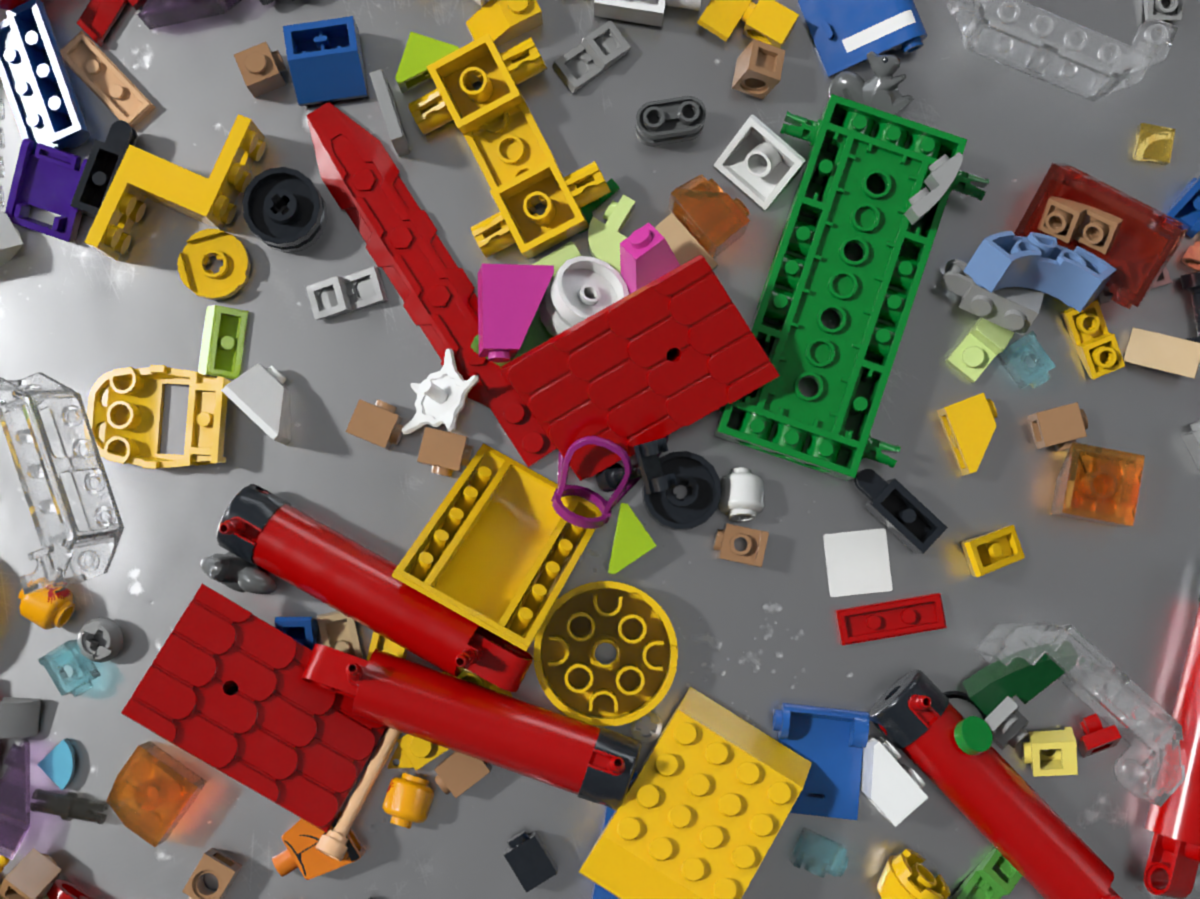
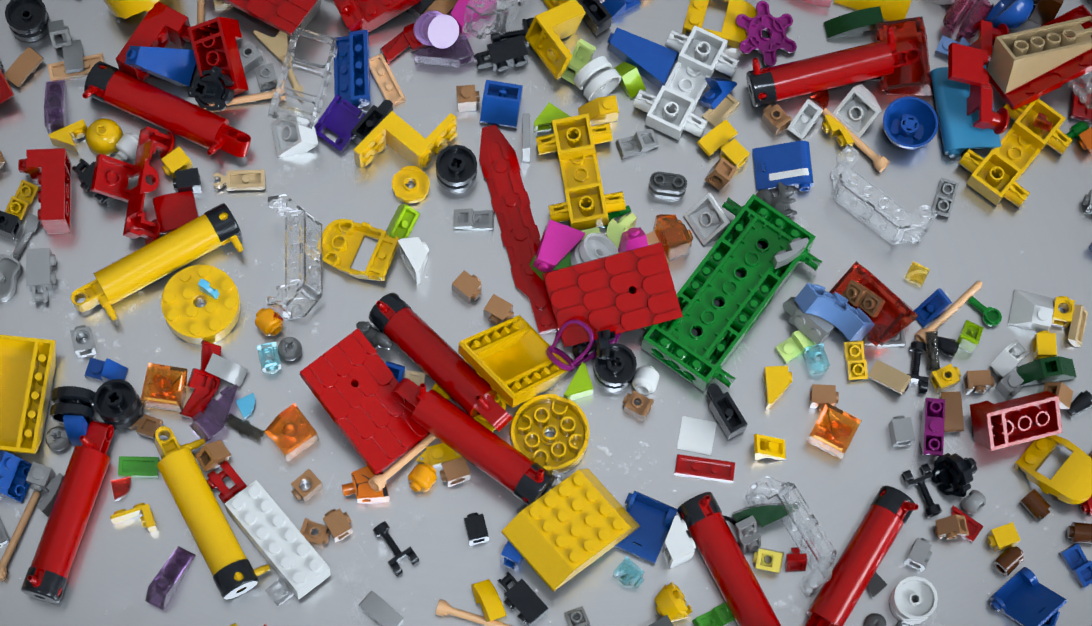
camera: 15 degrees right, 15 degrees down
white piece [402,349,479,434] -> none
green tile [954,716,993,755] -> none

